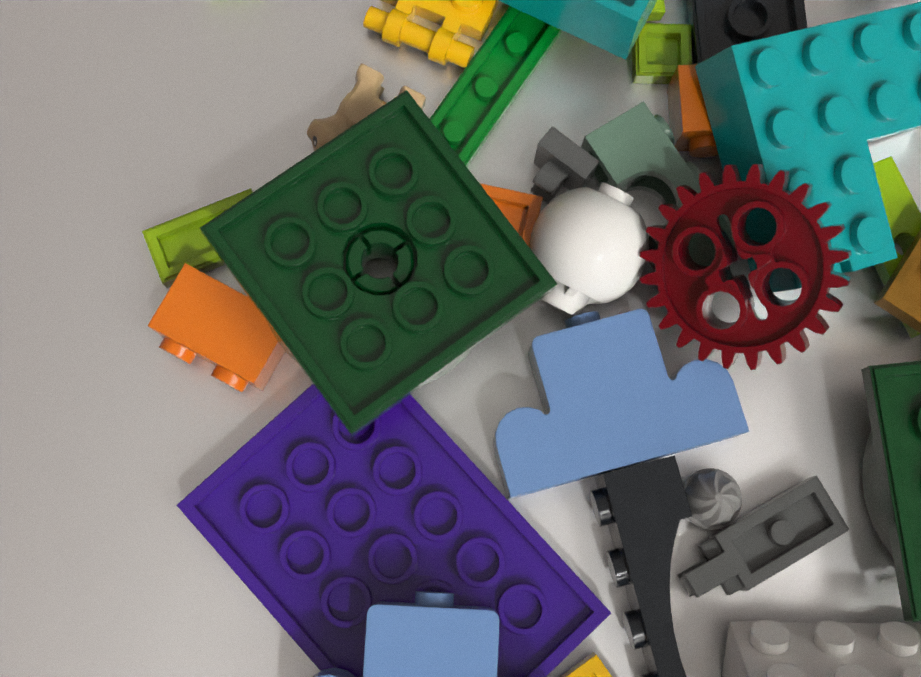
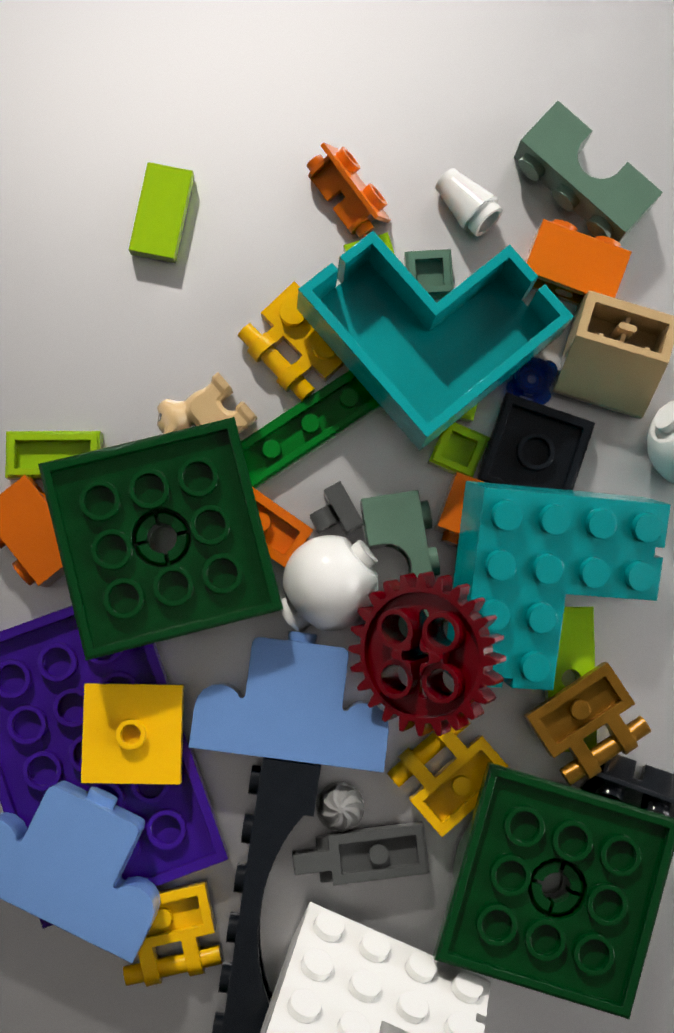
camera: 20 degrees right, 5 degrees up
none -> yellow plate [81,683,184,785]
none -> yellow plate [387,721,510,837]

